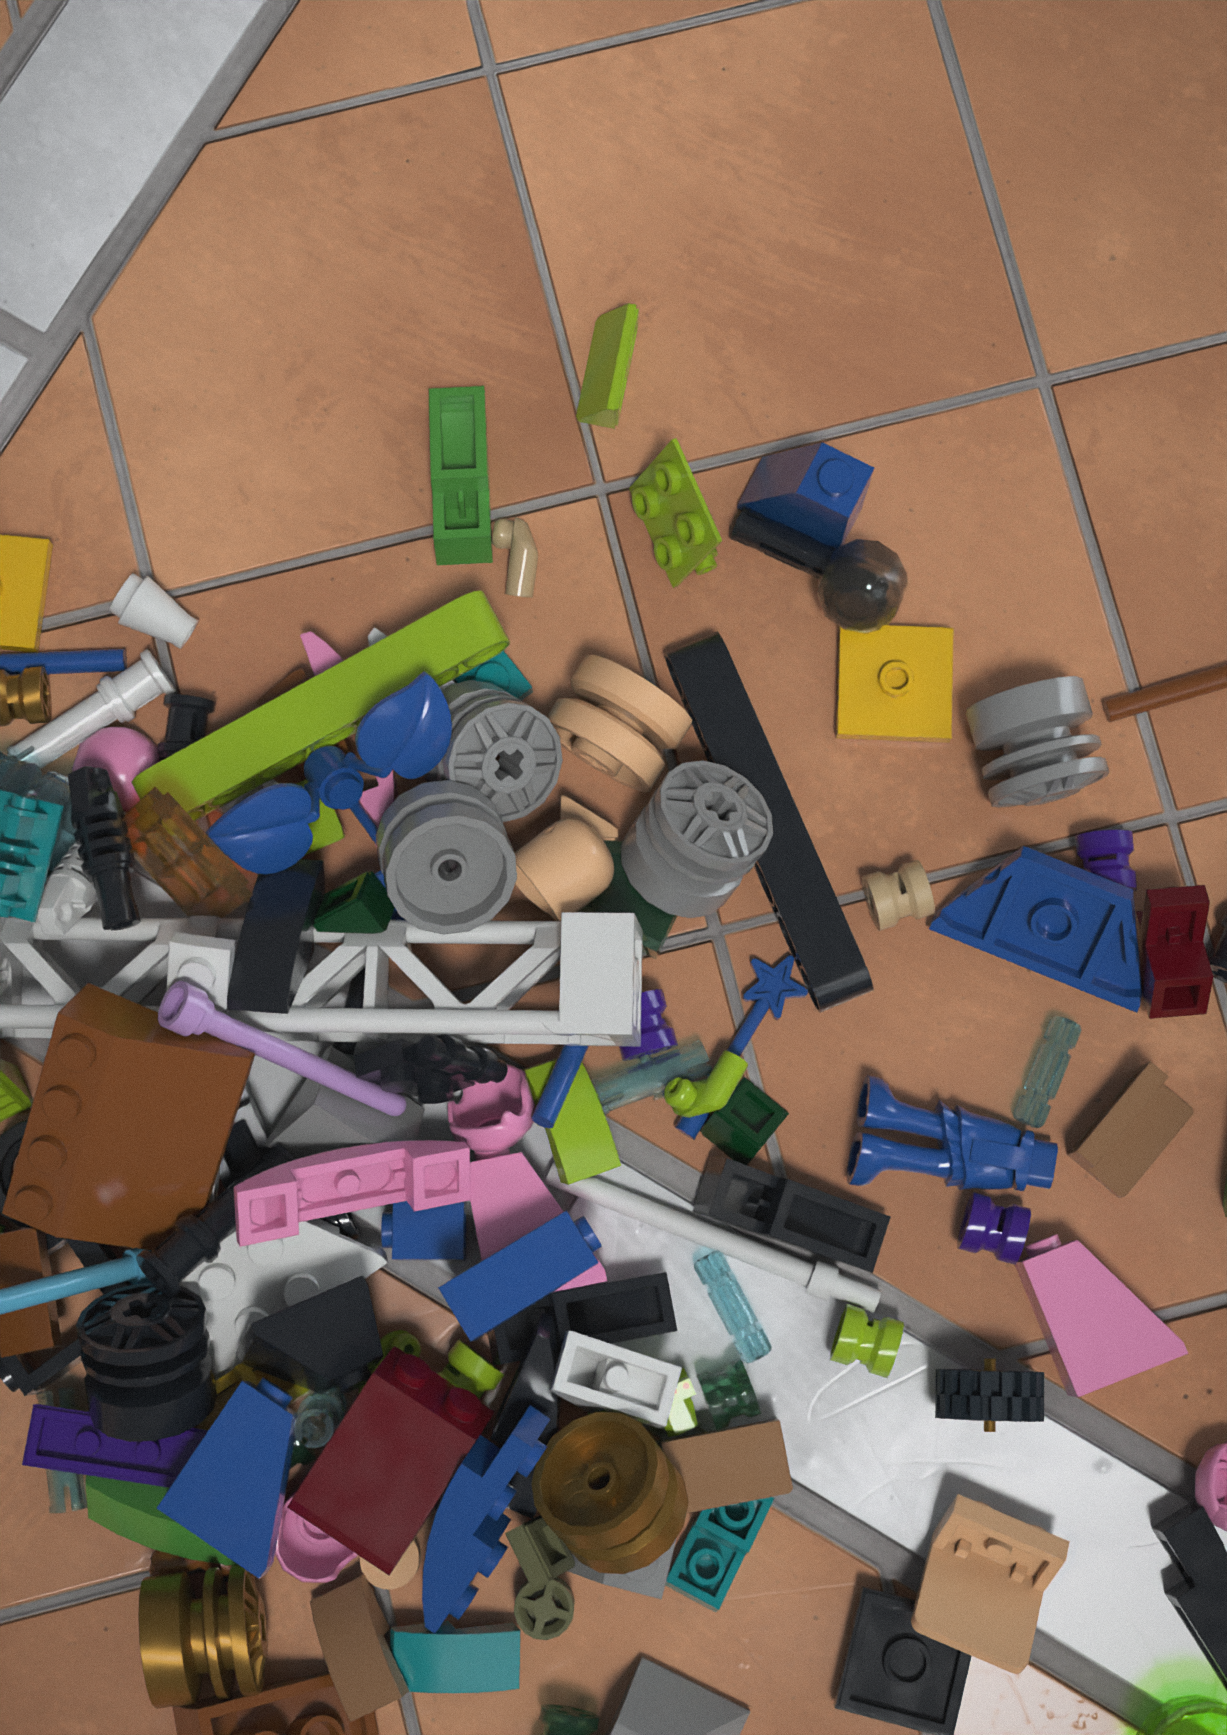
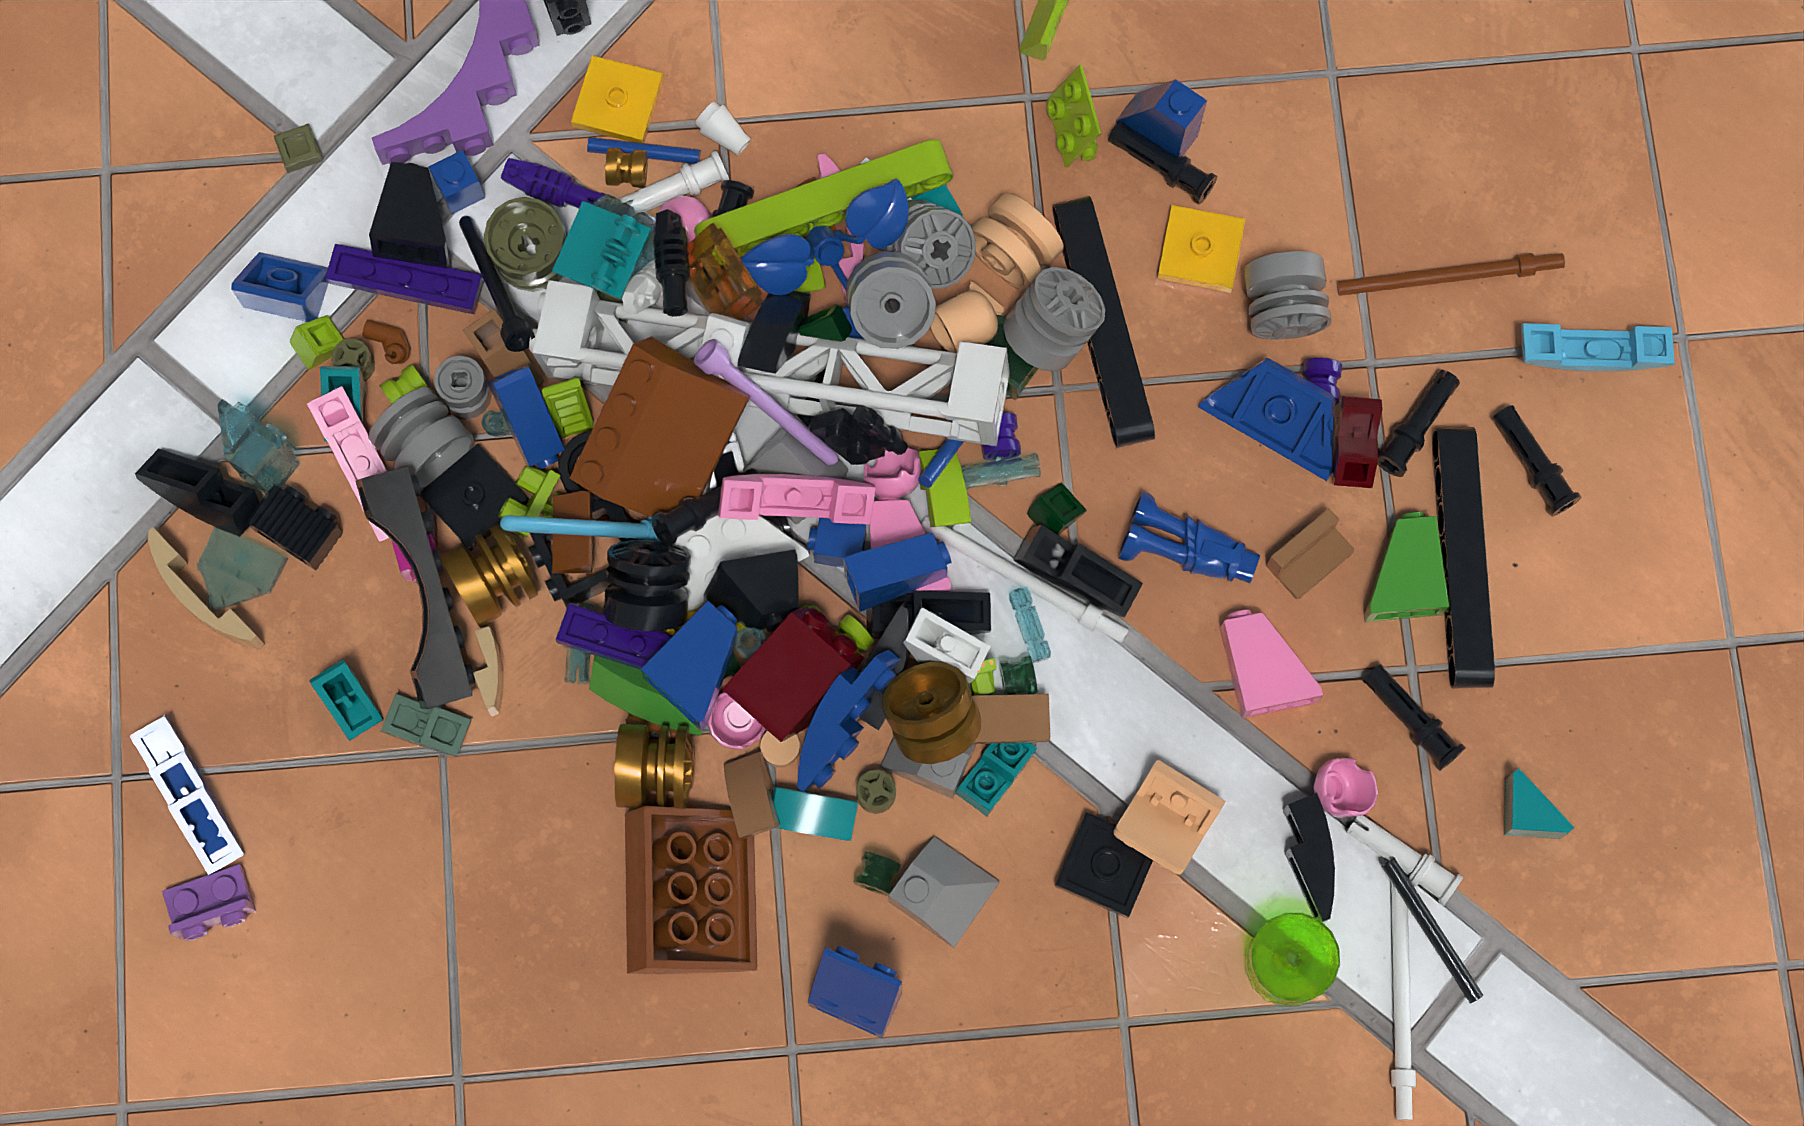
camera: 10 degrees right, 5 degrees down
bright green slope [429,386,493,566] -> none
tan arm [492,518,538,598] -> none
olive tile [505,1515,575,1590] -> none
lime arm [664,1050,748,1118] -> none
blue piece [675,955,808,1140] -> none
clear smoke hair [817,539,908,634] -> none
lime wheel [829,1304,904,1378] -> none
tan wheel [862,860,935,931] -> none
black wheel [935,1358,1044,1432] -> none
dark purple wheel [957,1192,1031,1265] -> none
clear light blue axle [1013,1016,1082,1128] -> none

